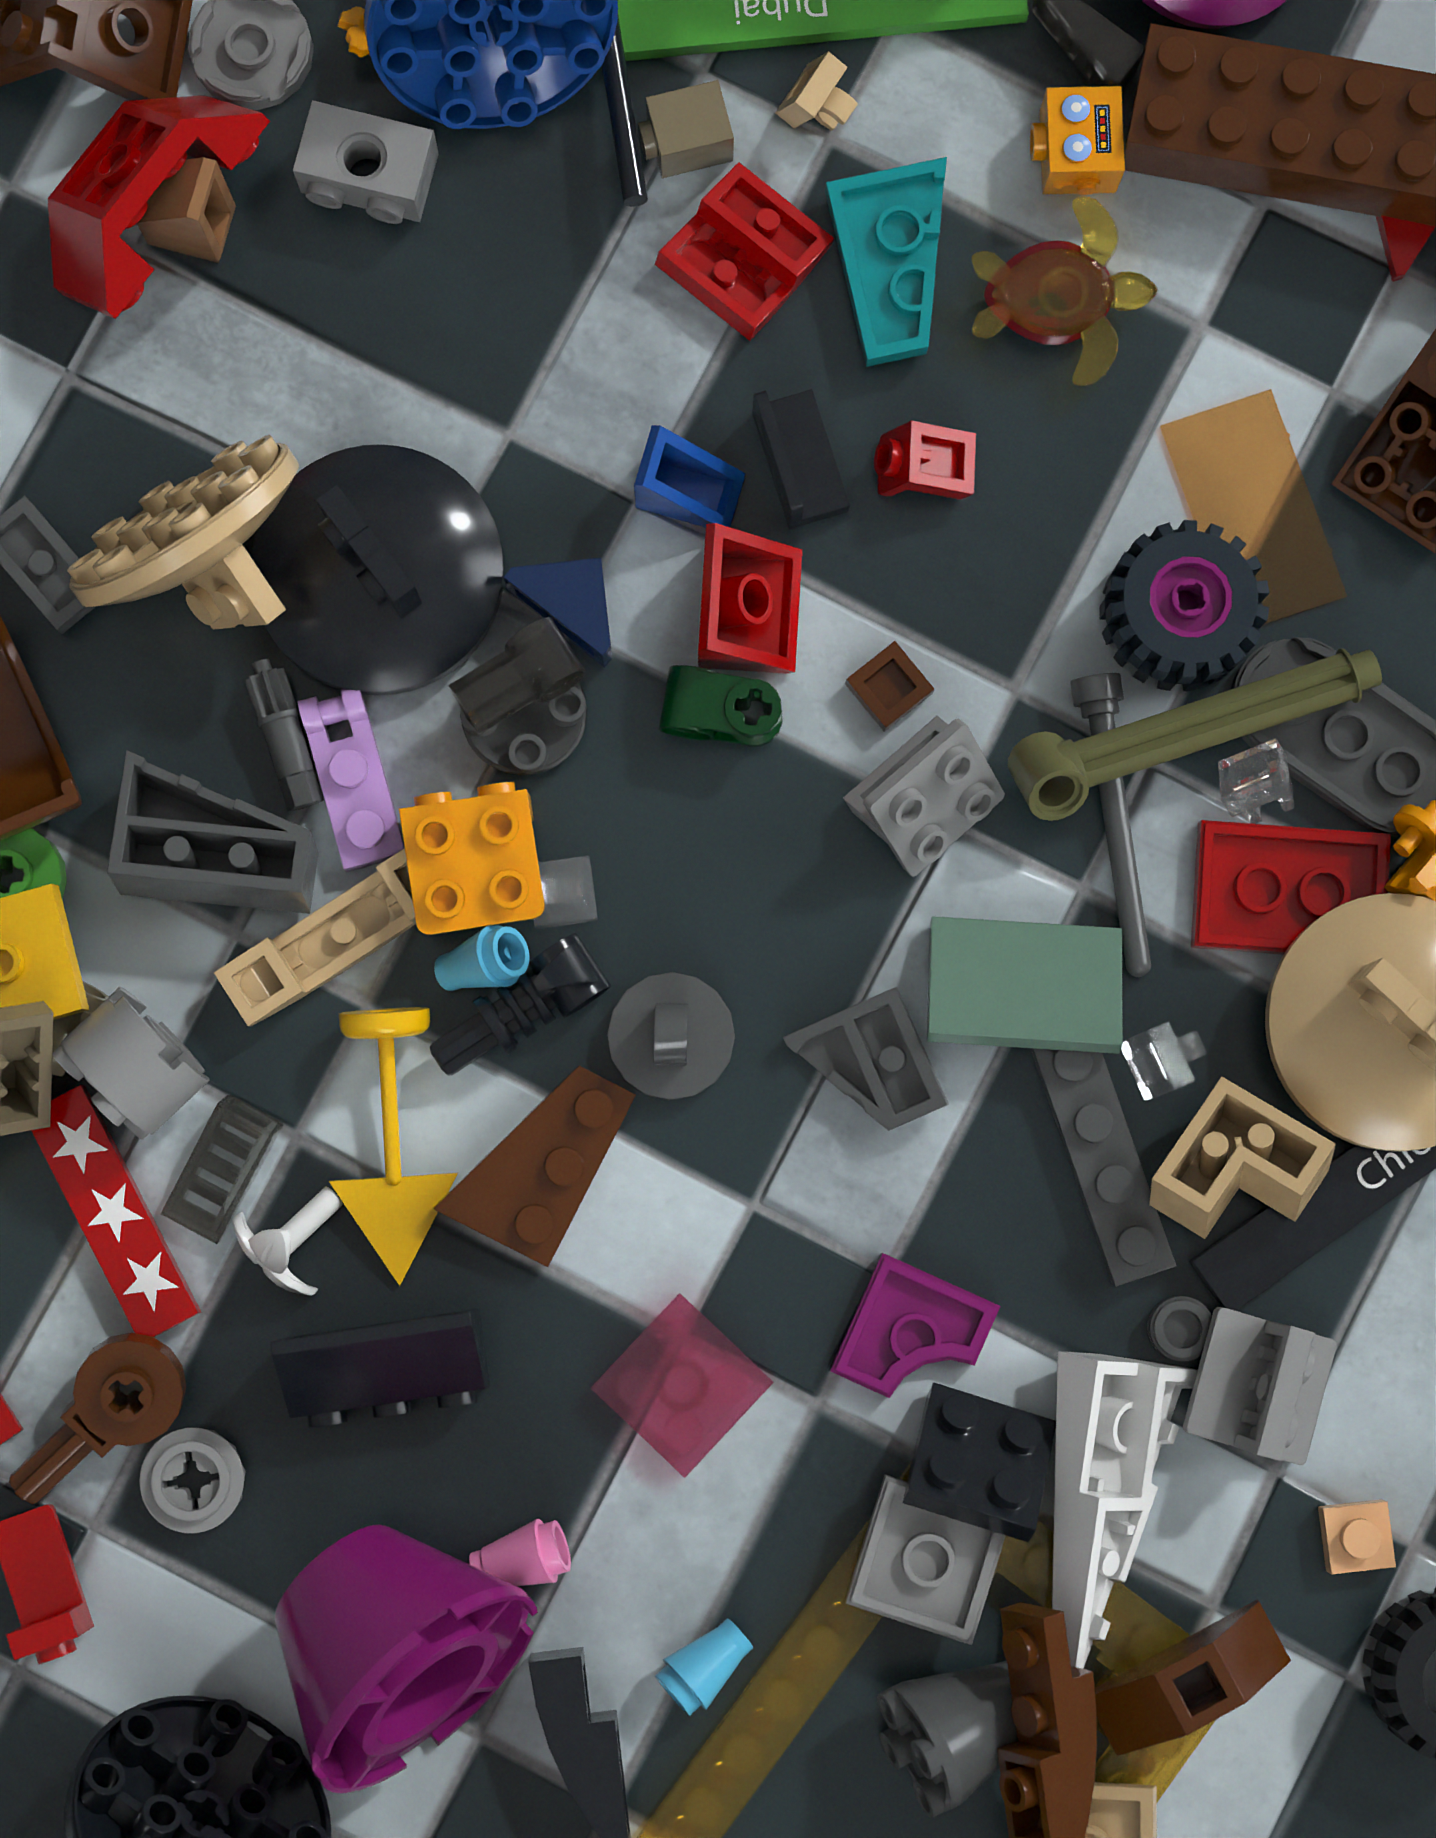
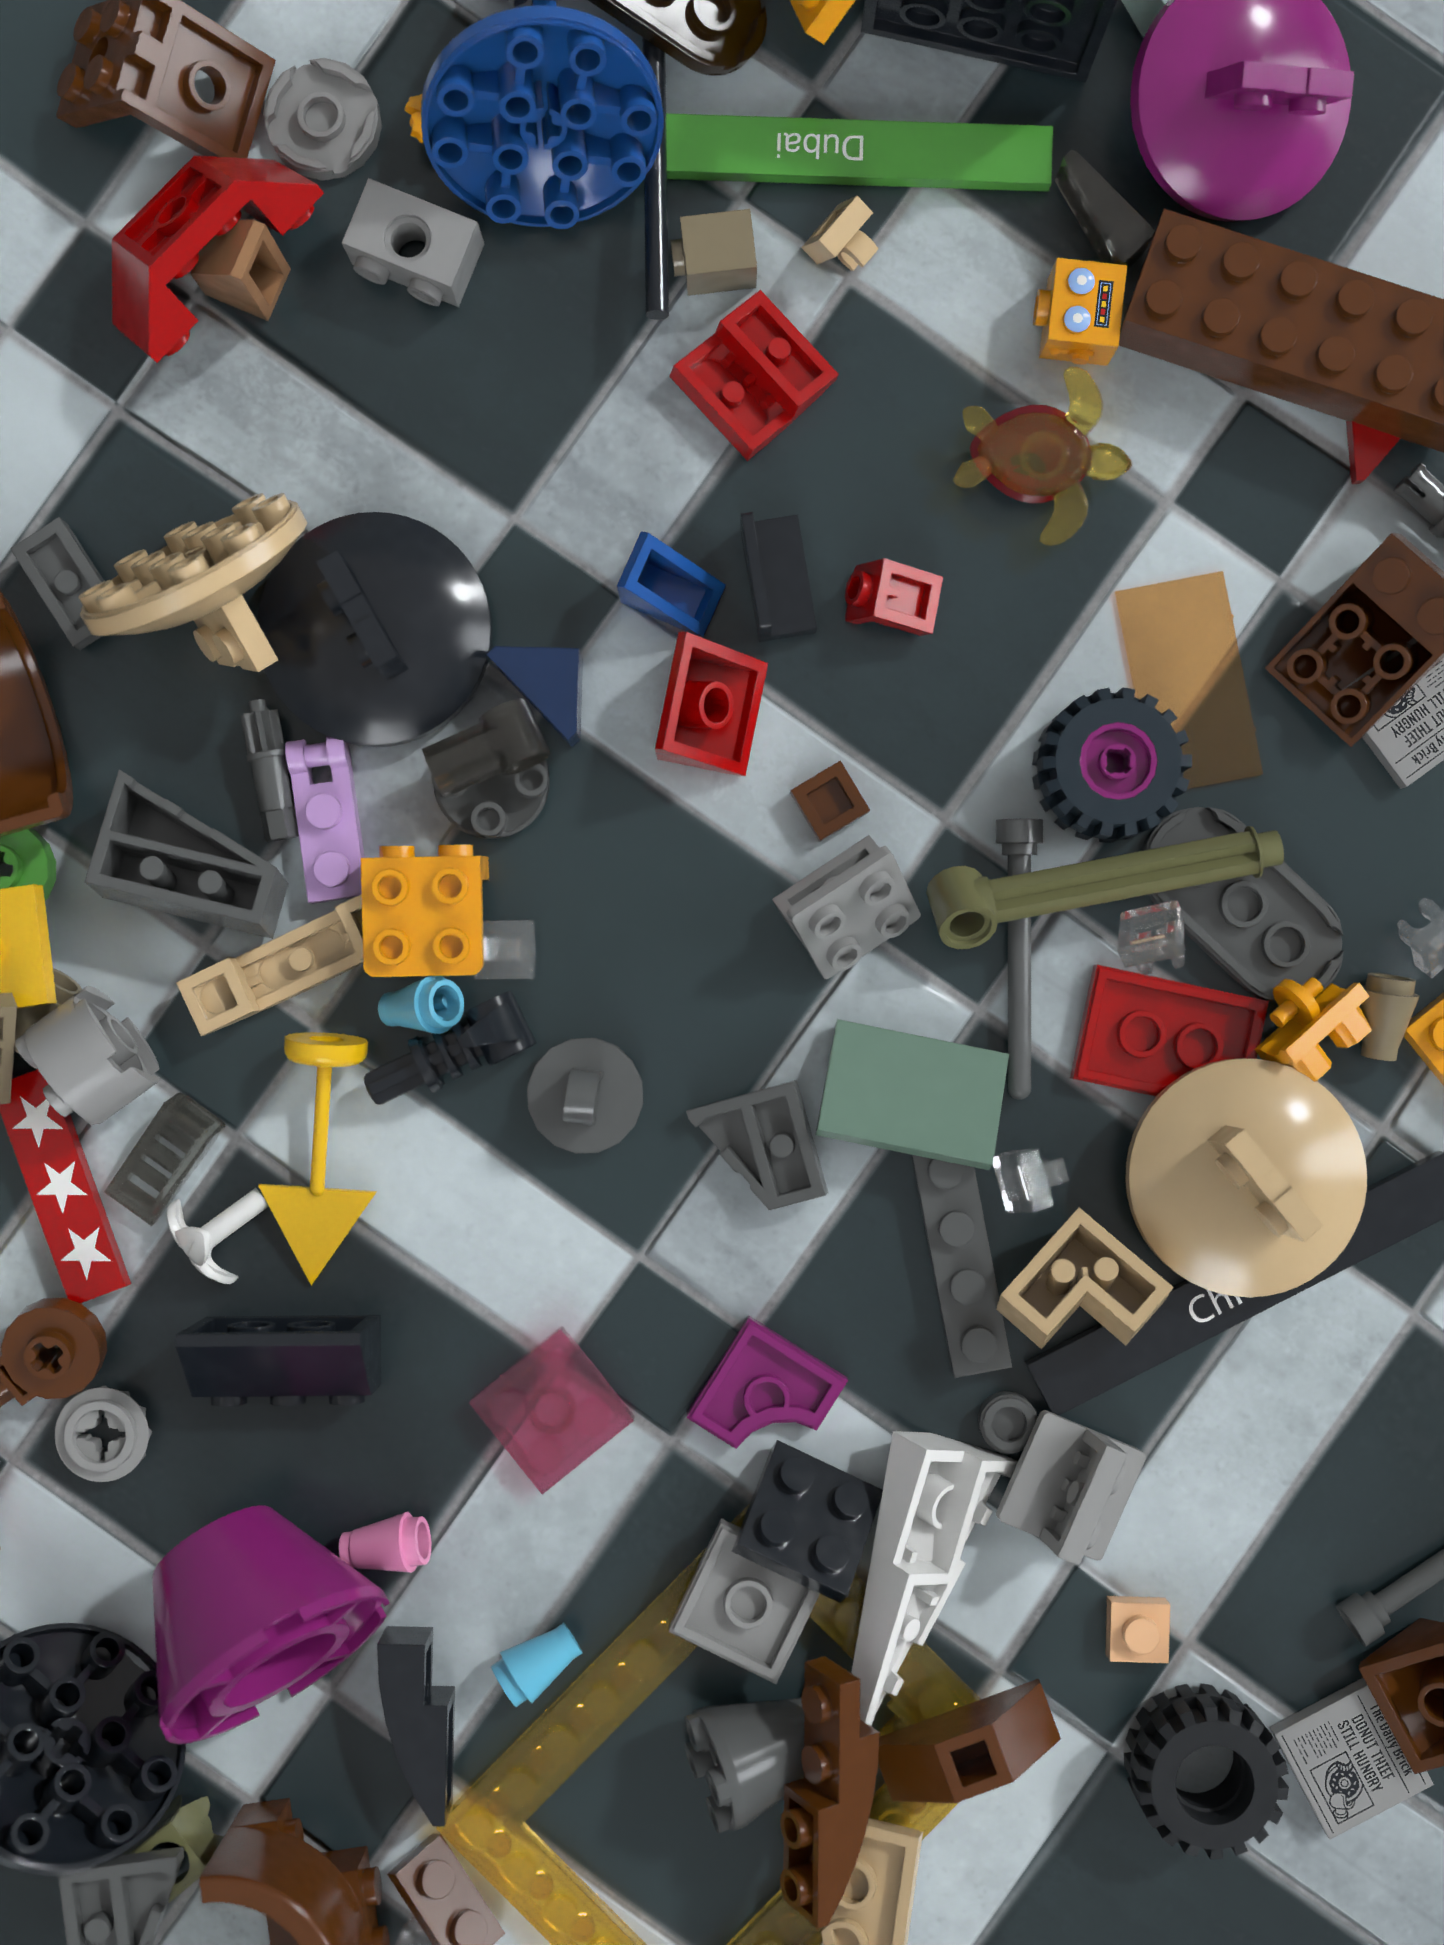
camera: 15 degrees right, 5 degrees up
reddish brown wing [433,1066,636,1267] -> none
dark green piece [658,665,783,747] -> none
teal wing [825,157,947,367] -> none

